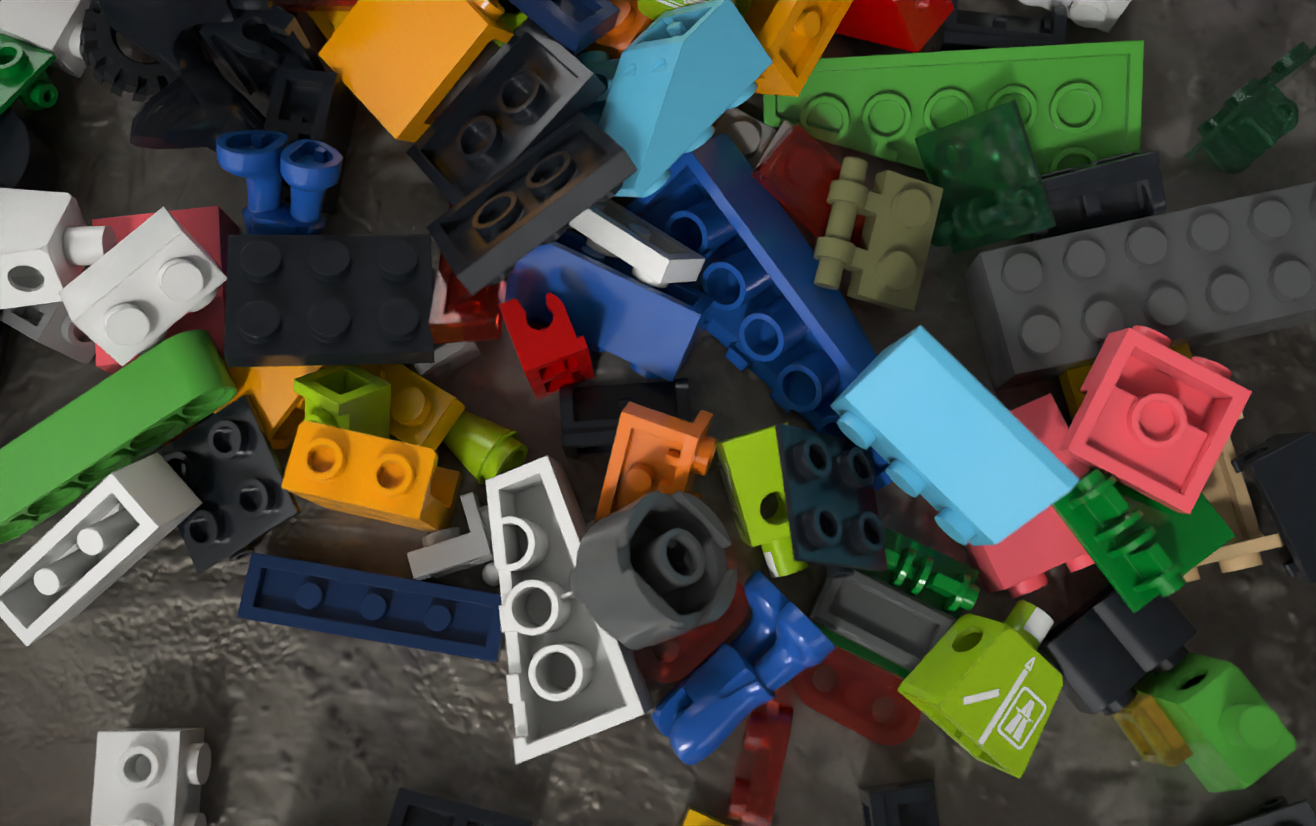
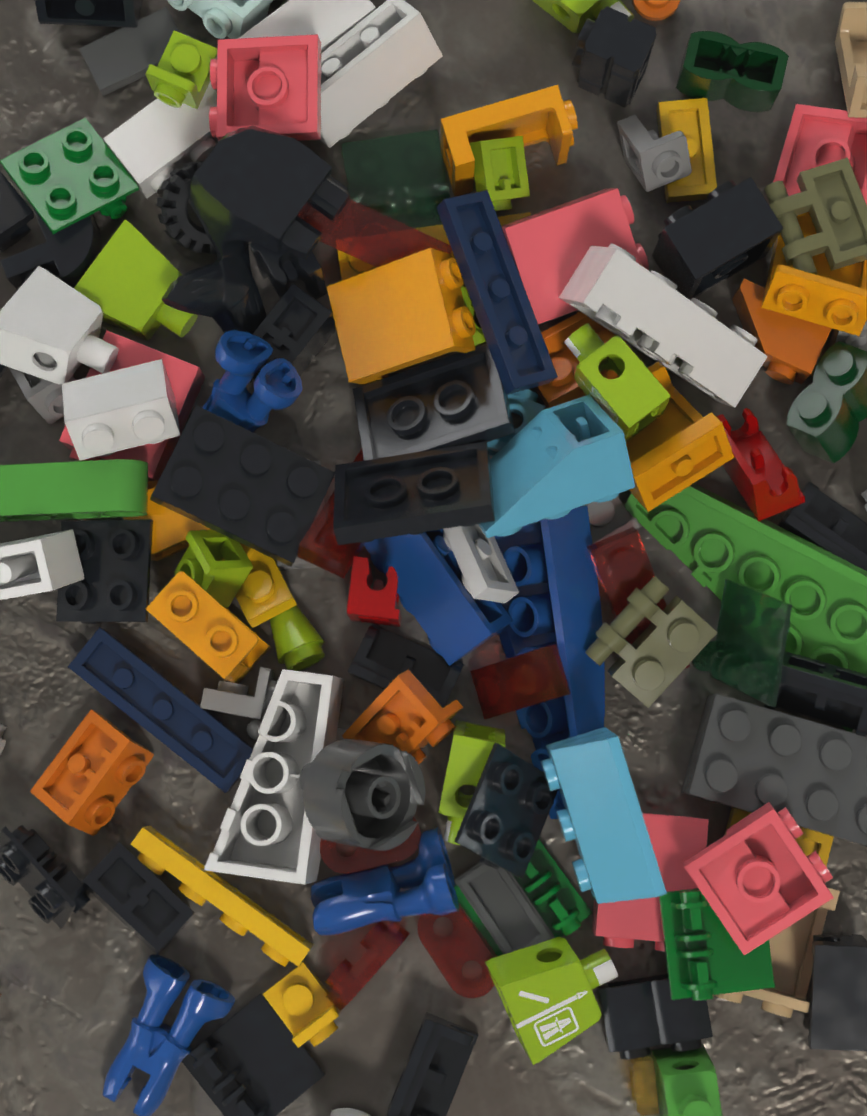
camera: 30 degrees right, 5 degrees up
none -> orange bracket [30,709,154,836]
none -> lime torso [74,220,198,341]
none -> yellow plate [131,826,314,967]
none -> clear red plate [471,644,571,720]

